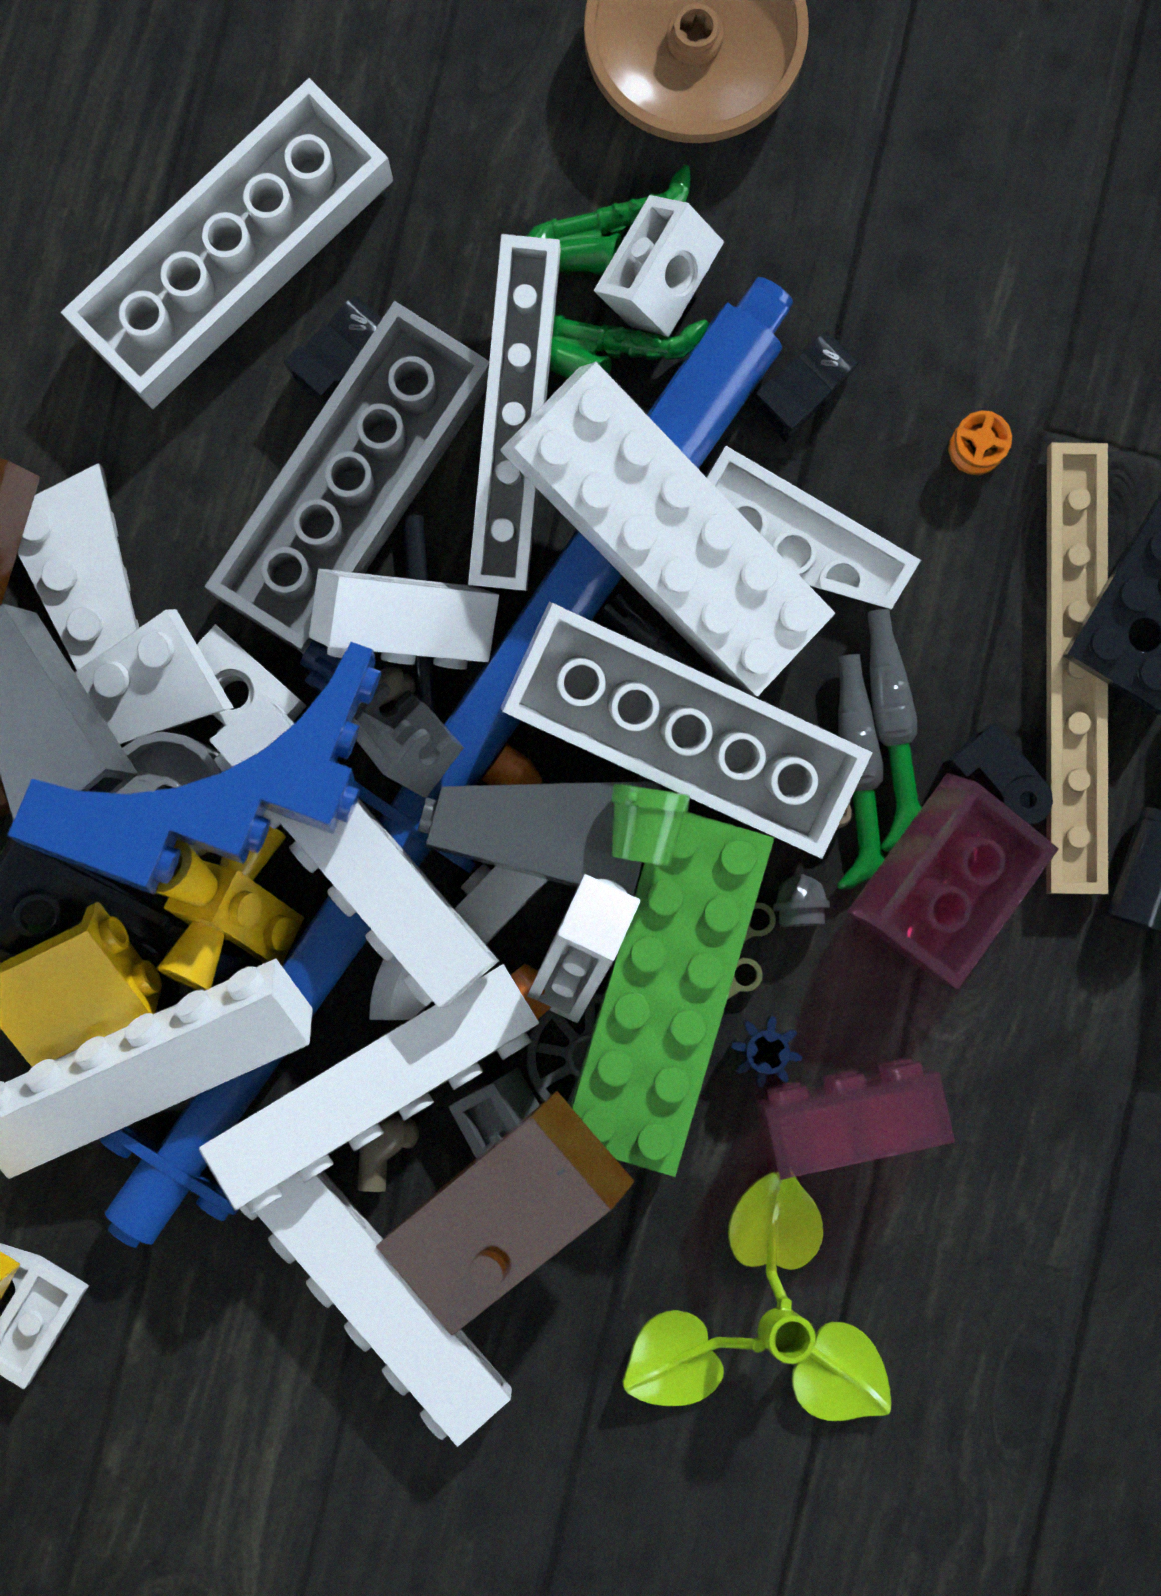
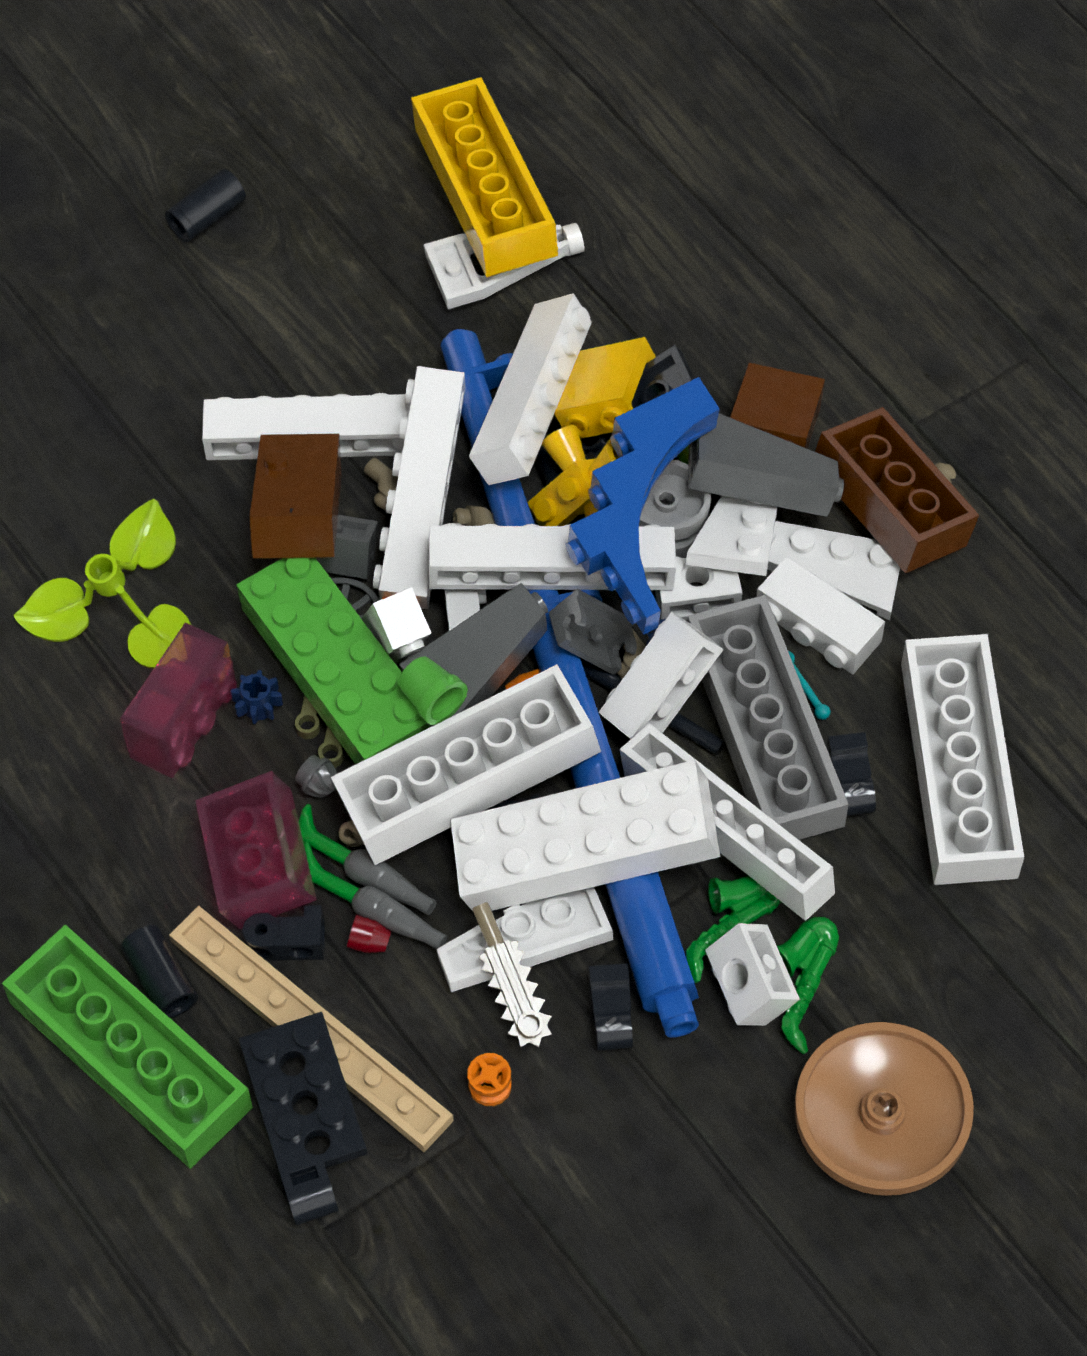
camera: 135 degrees right, 25 degrees down
none -> dark red hose [346,914,391,953]
none -> dark tan arm [453,505,495,526]
none -> piece [472,902,552,1048]
none -> white brick [757,556,885,674]
none -> teal hinge [788,651,831,720]

